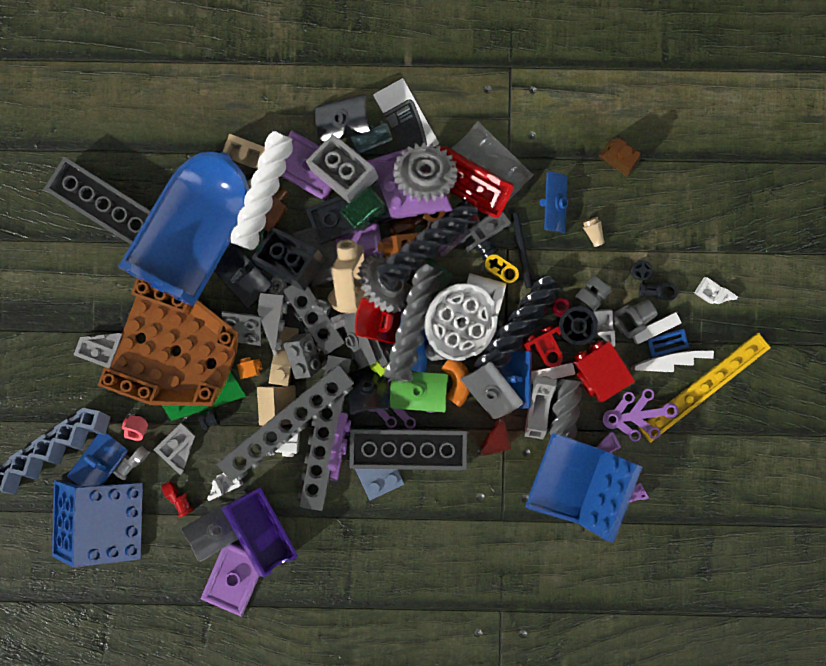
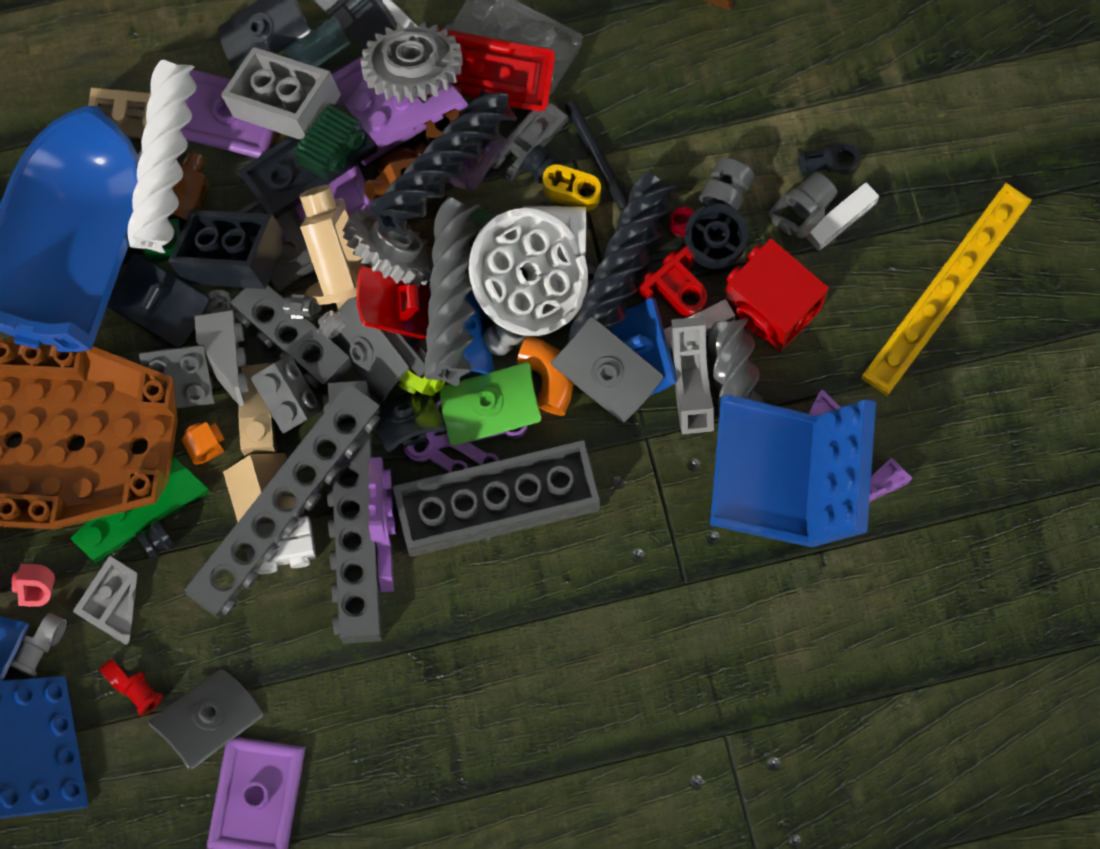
camera: 10 degrees left, 15 degrees down
white slope [207,473,244,501] -> none
dark purple piece [221,488,298,577] -> none
sand blue wing [355,469,404,500] -> none
clear red slope [479,418,511,456] -> none
blue shield [540,172,568,233] -> none
tan cone [583,217,605,247] -> none
white slope [593,309,615,347] -> none
medium lavender plant [603,389,679,442] -> none
black wheel [630,260,653,280] -> none
white slope [631,350,714,372] -> none
blue tile [646,329,689,358] -> none
white slope [694,277,738,304] -> none

